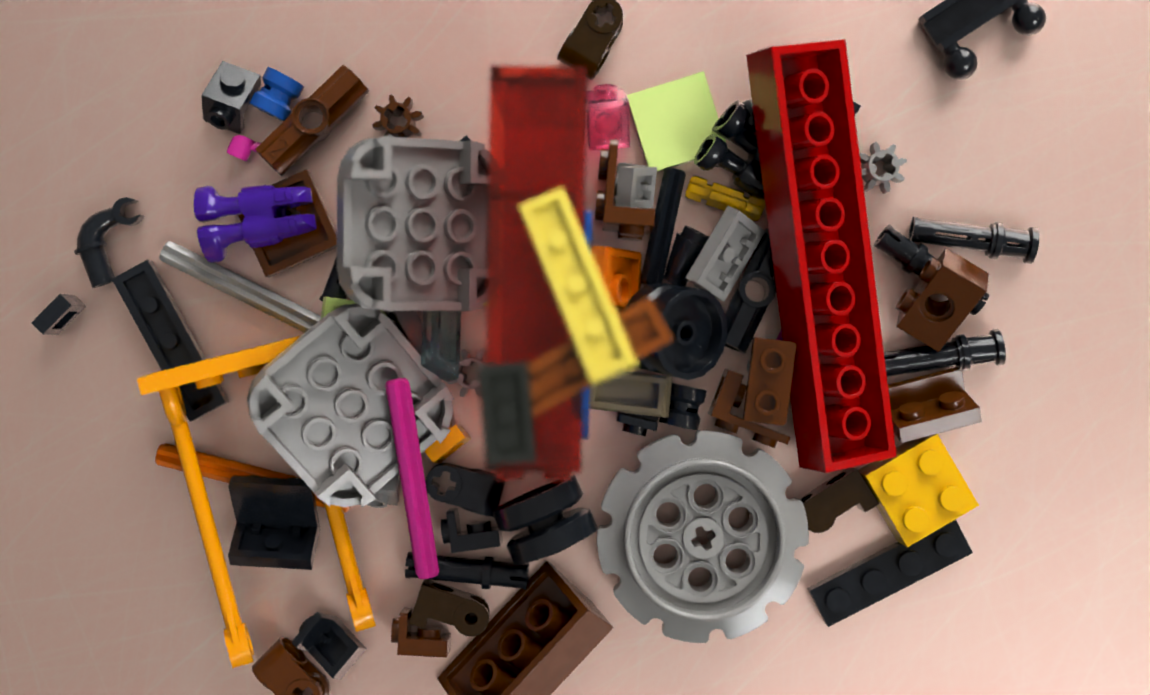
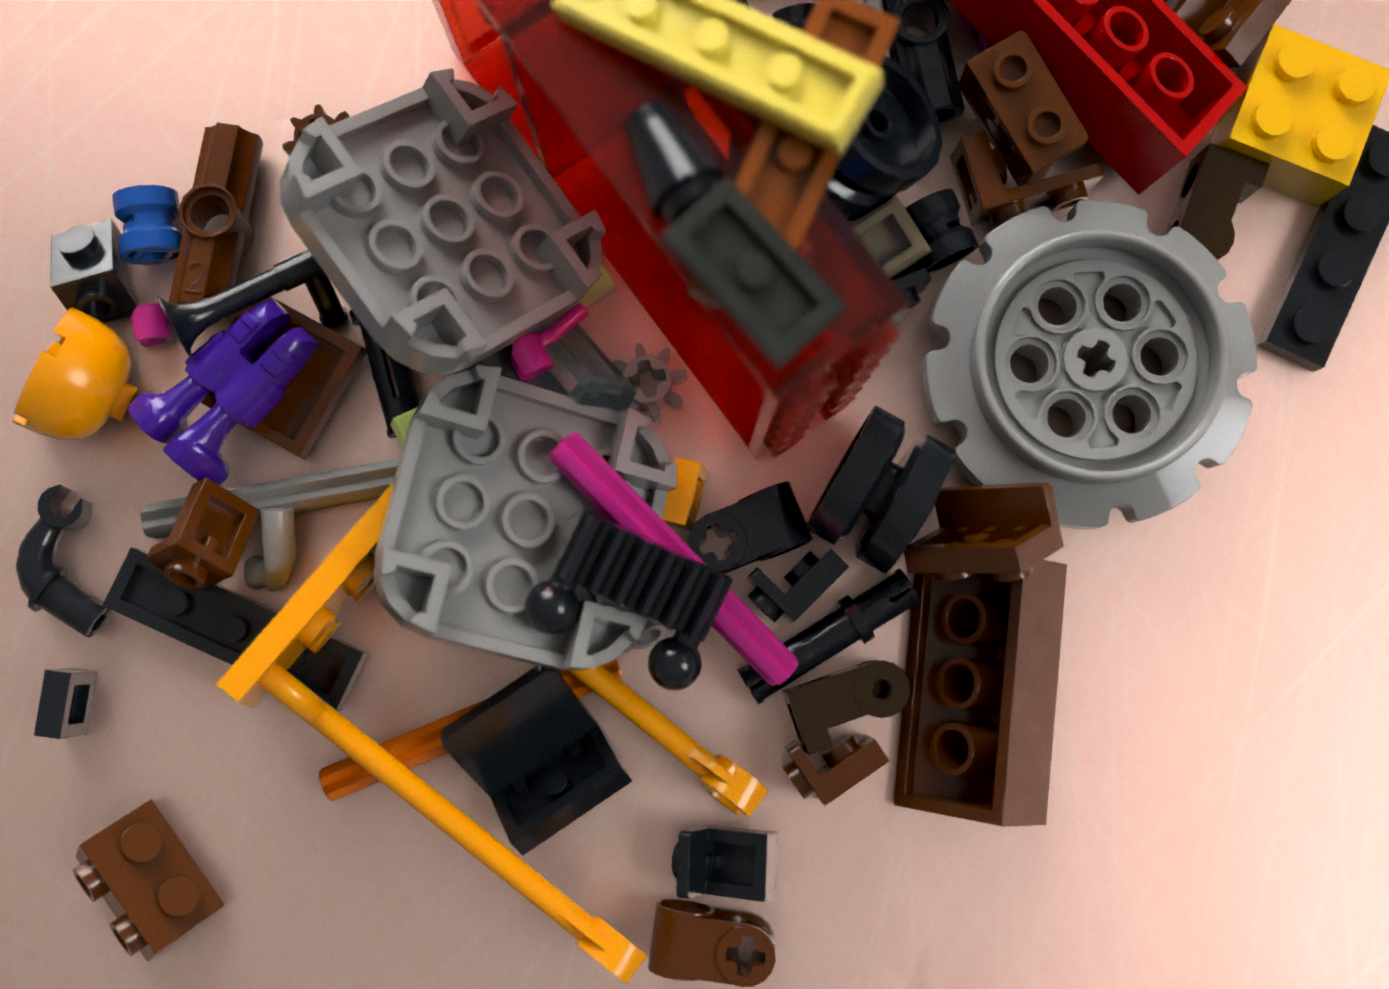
camera: 35 degrees left, 5 degrees down
none -> light orange cylinder [13,307,138,440]
none -> reddish brown bracket [72,799,224,962]
none -> reddish brown bracket [146,477,260,590]
none -> black piece [157,250,348,358]
none -> light grey arm [244,507,297,592]
none -> dark pink hand [510,303,589,382]
none -> black gear [525,508,733,691]
none -> black cone [623,101,727,228]
none -> reddish brown bracket [904,482,1064,582]

